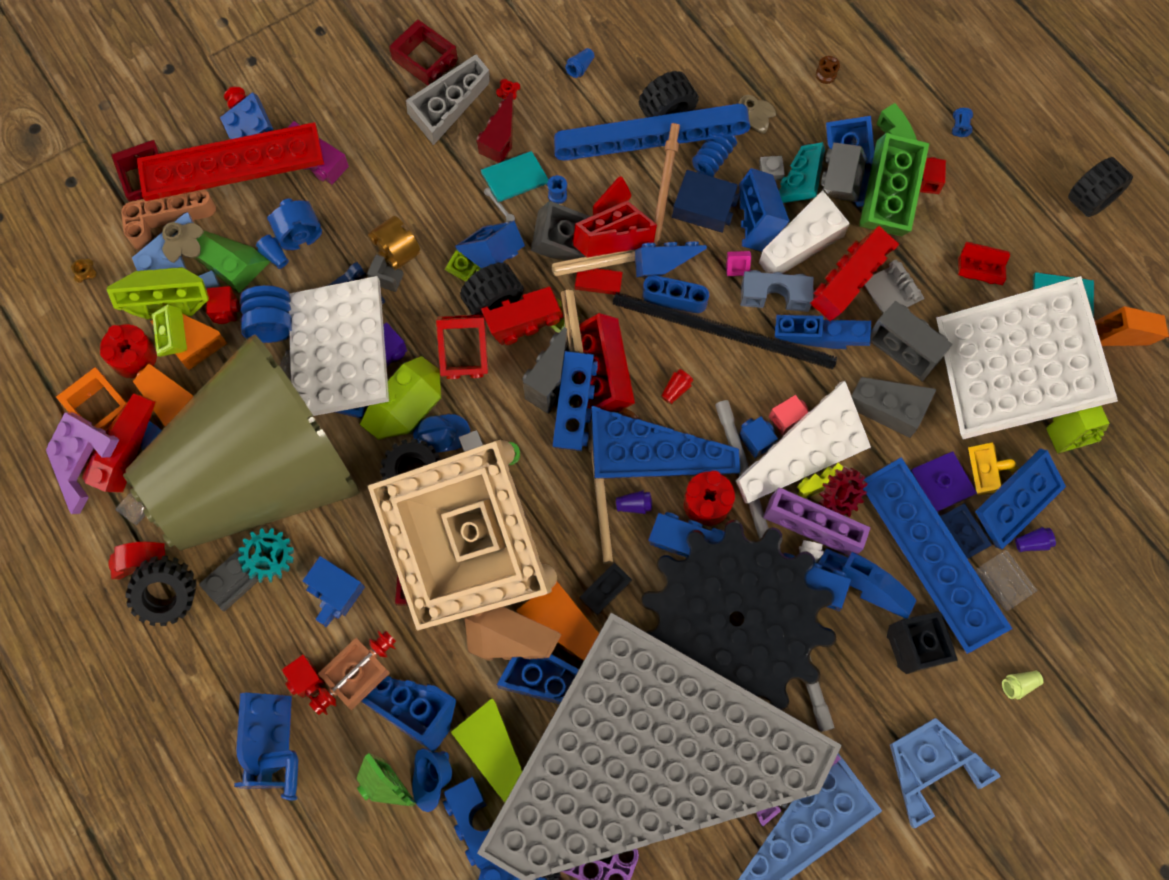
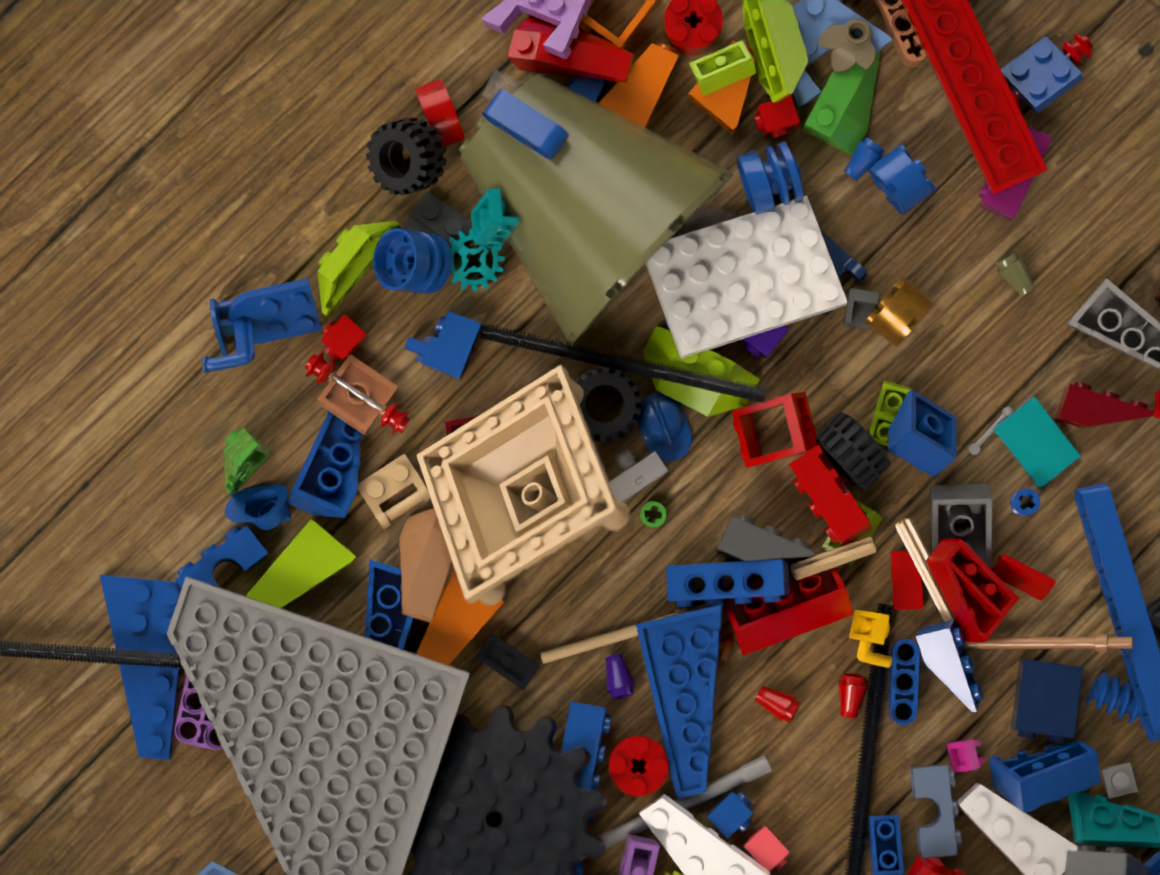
camera: 85 degrees right, 15 degrees up
none -> lime wedge [317,221,402,319]
none -> tan plate [357,453,431,529]
none -> blue wheel [373,228,452,294]
none -> teal bracket [471,188,520,248]
none -> black axle [481,324,767,403]
none -> beam [482,89,569,160]
none -> red cone [838,673,867,718]
none -> yellow plate [849,609,892,668]
none -> olive cone [995,251,1035,296]

